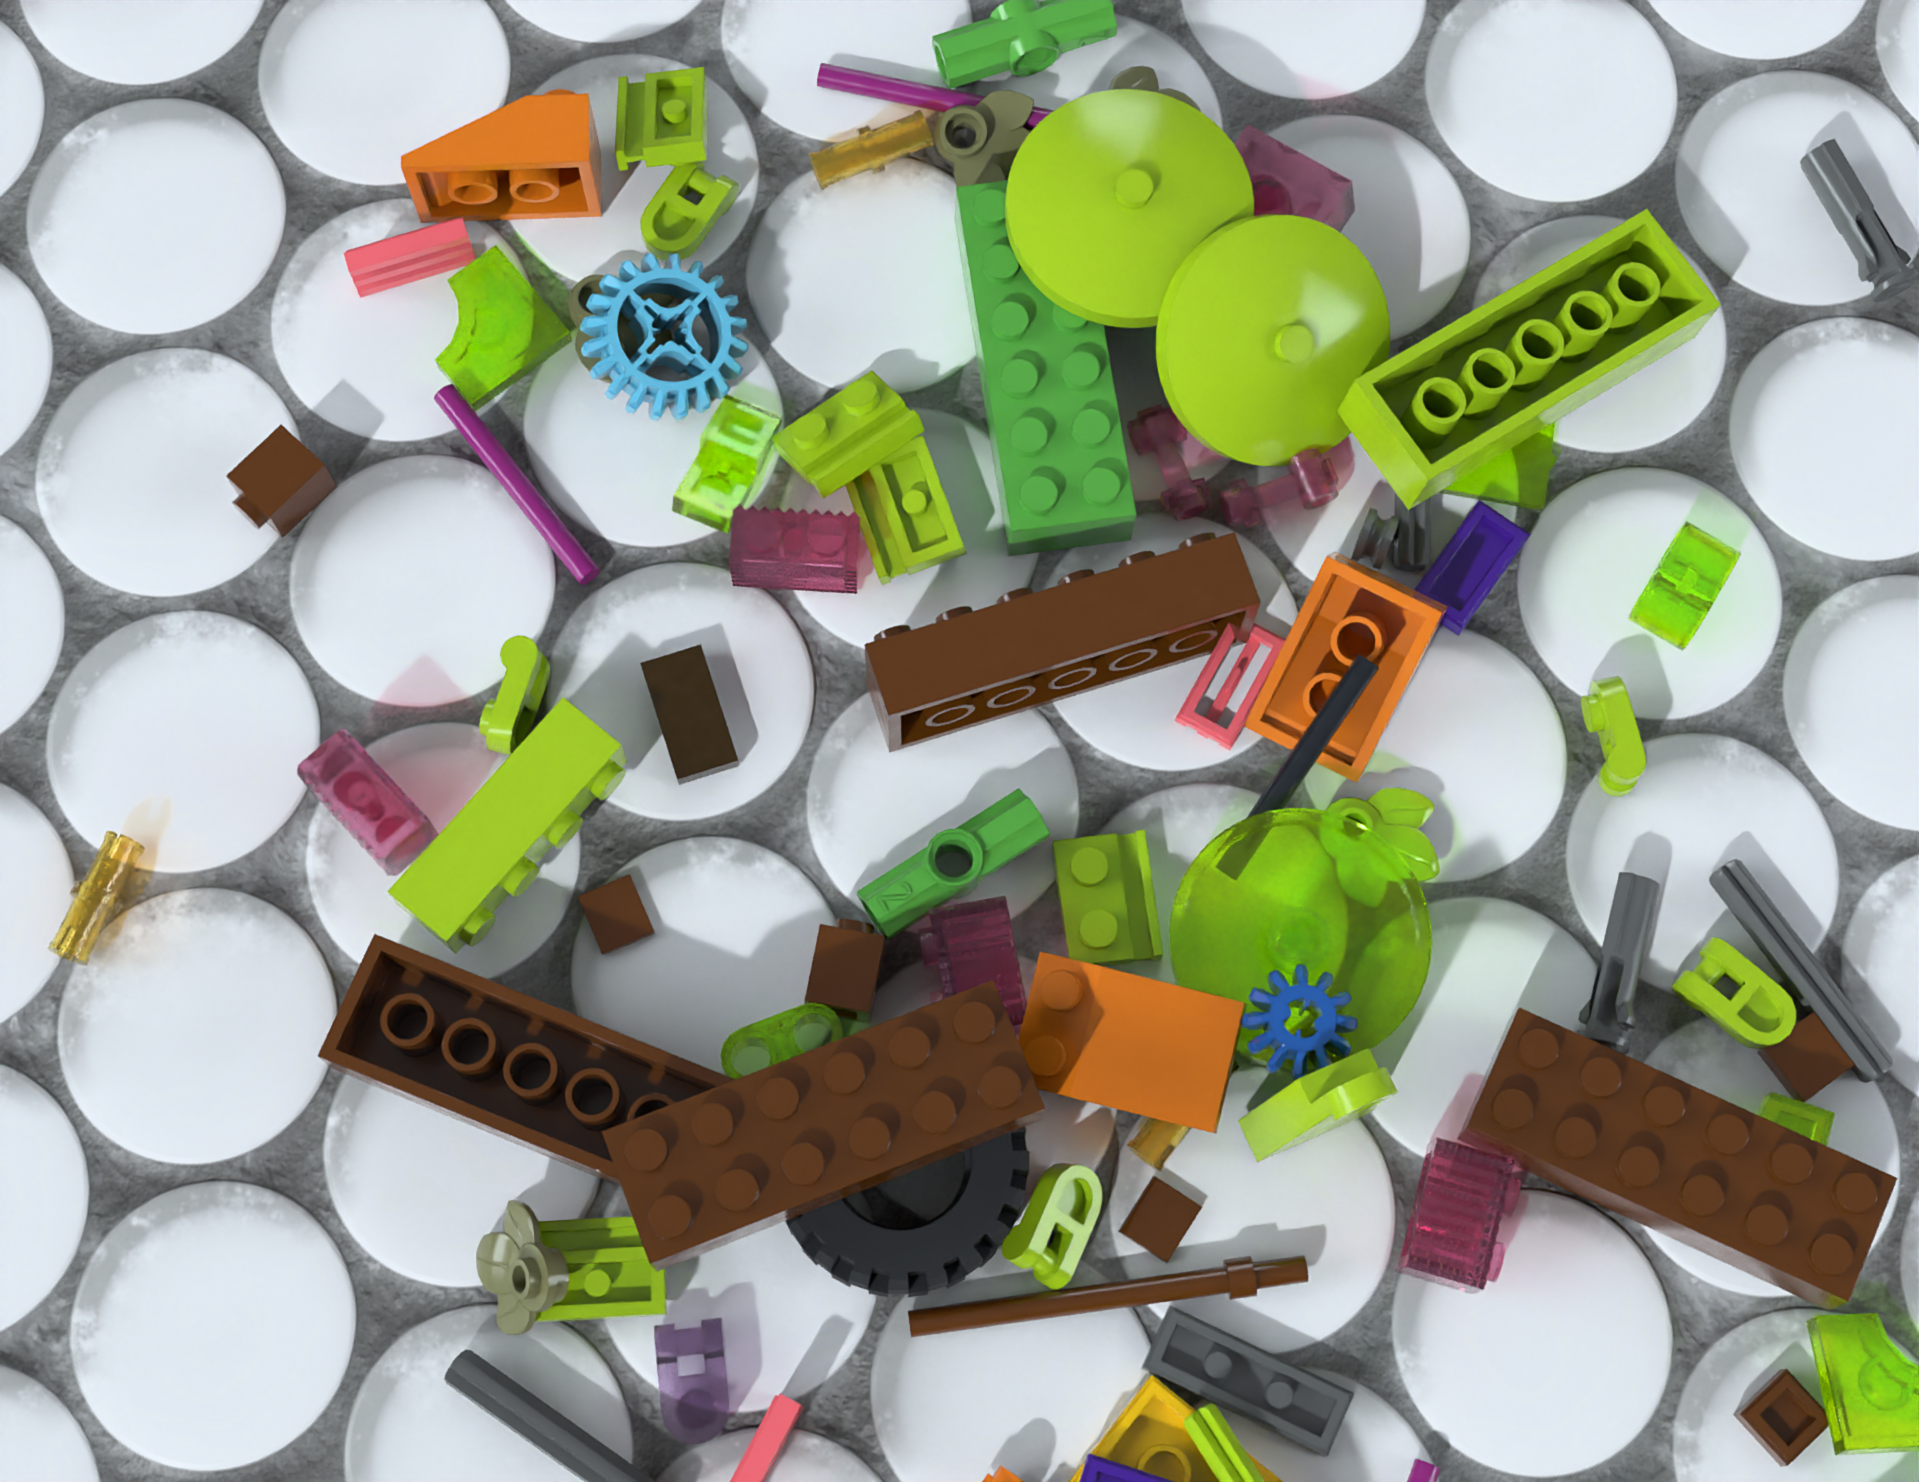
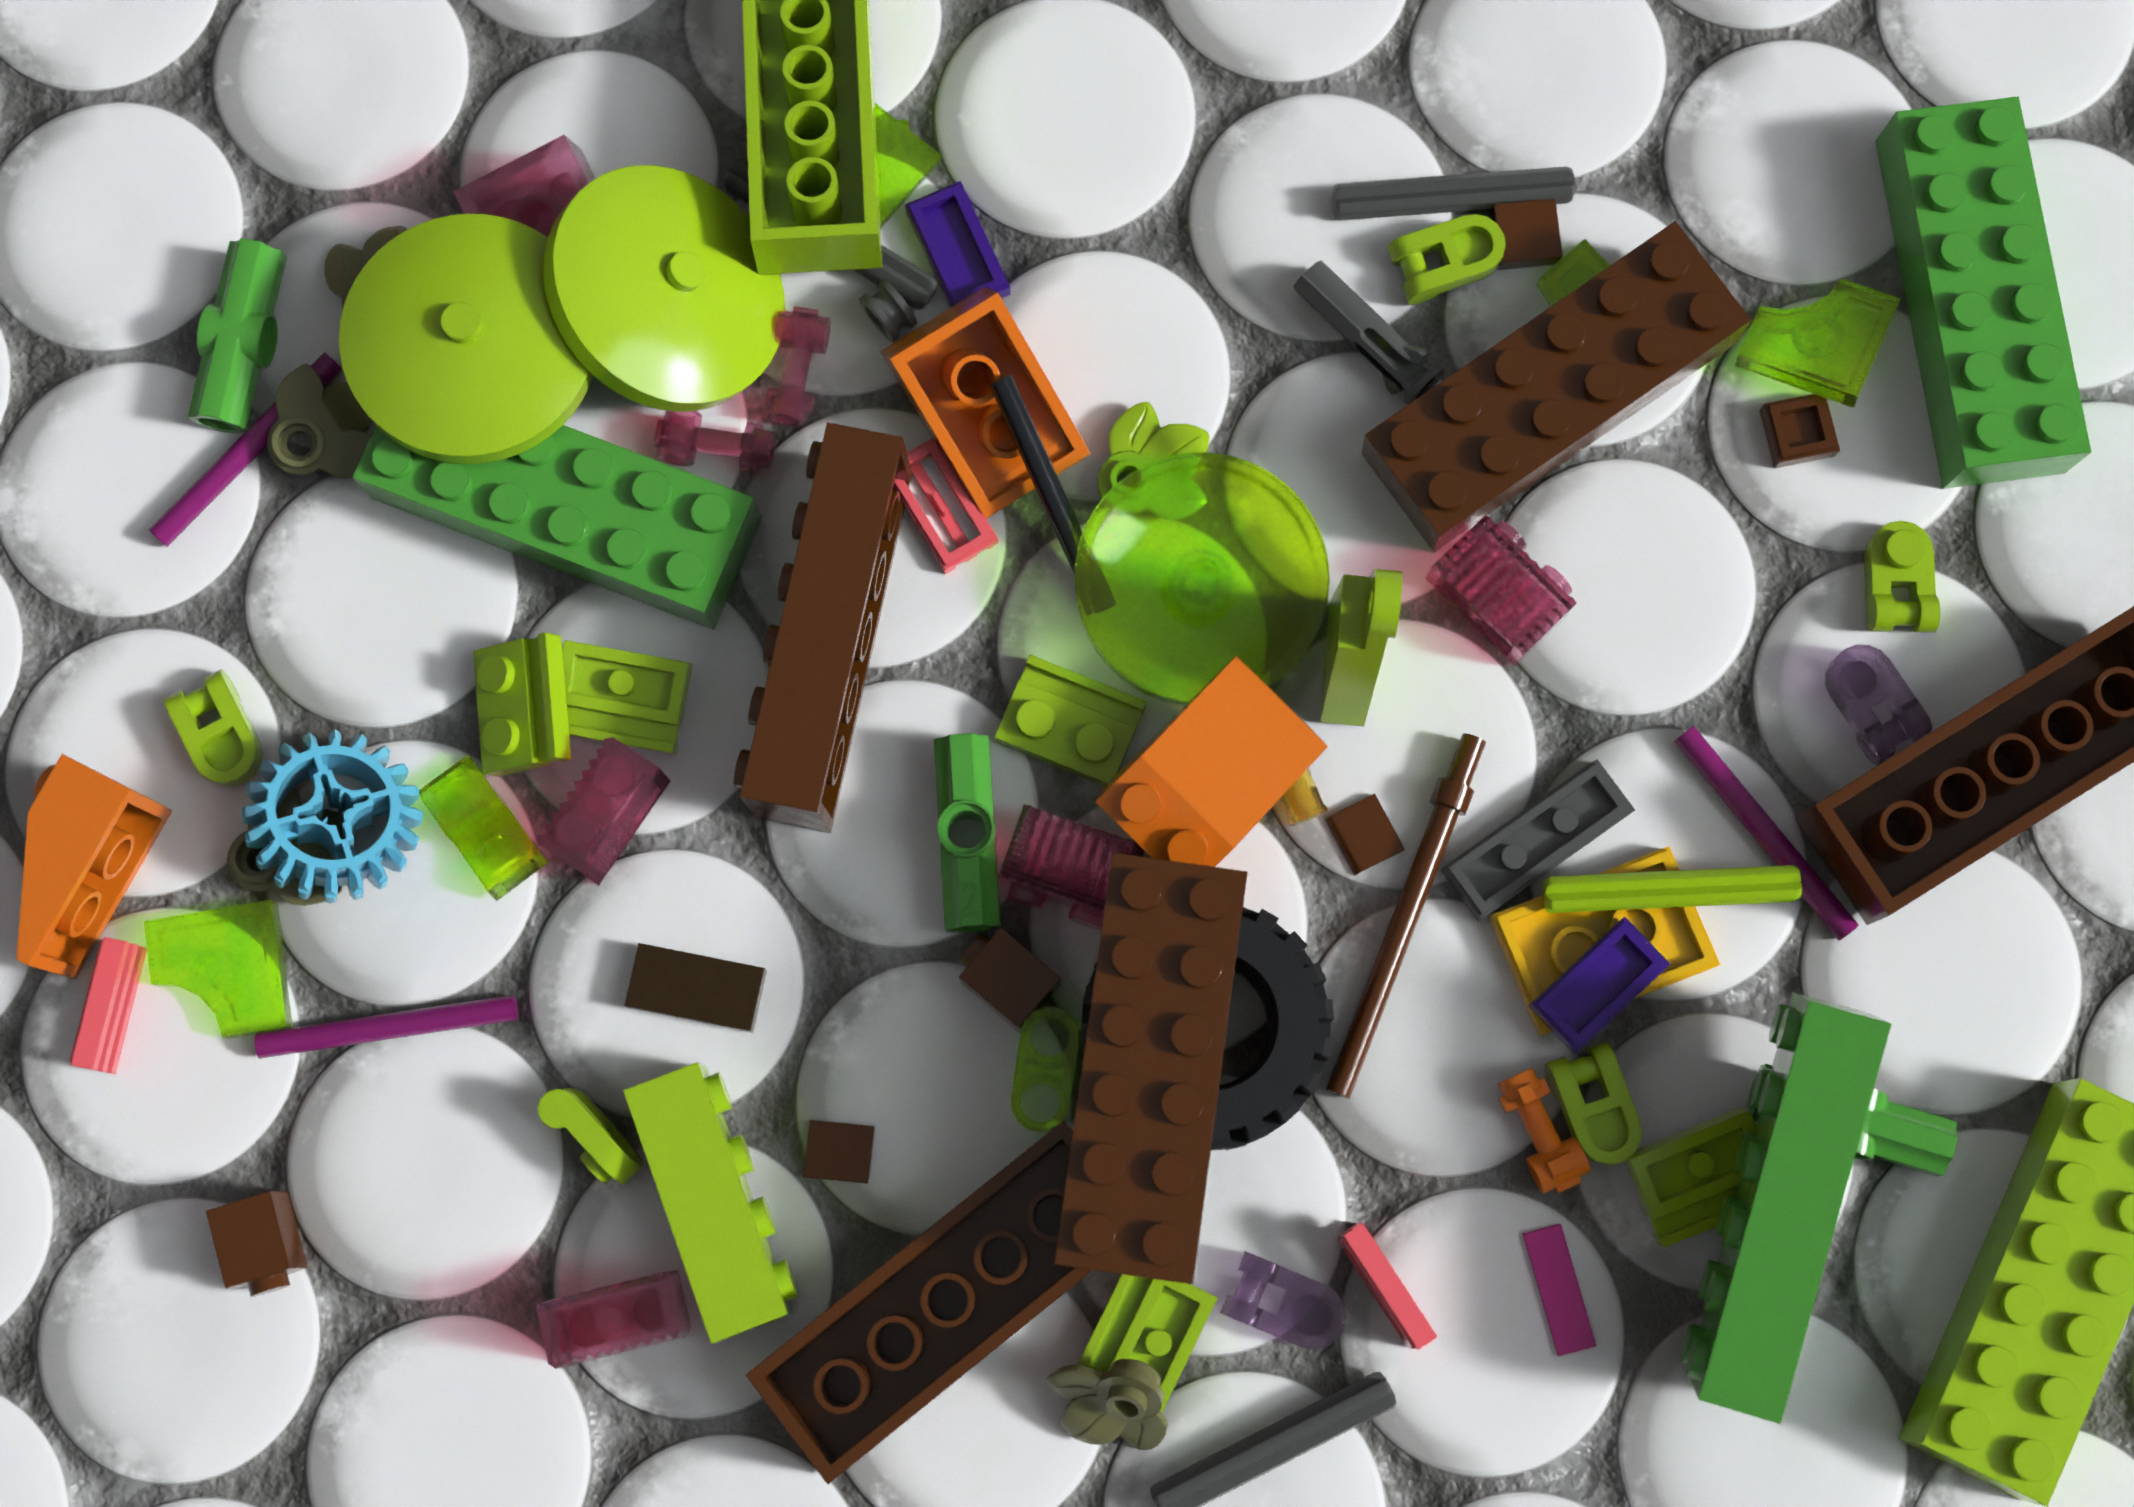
camera: 55 degrees left, 5 degrees up
lime plate [615,67,708,171] -> none
clear yellow pin [808,110,934,190] -> none
lime plate [1002,1163,1103,1290] -> none
blue gear [1242,965,1358,1080] -> none
lime plate [1581,676,1647,797] -> none
clear neon green beam [1627,521,1741,651] -> none

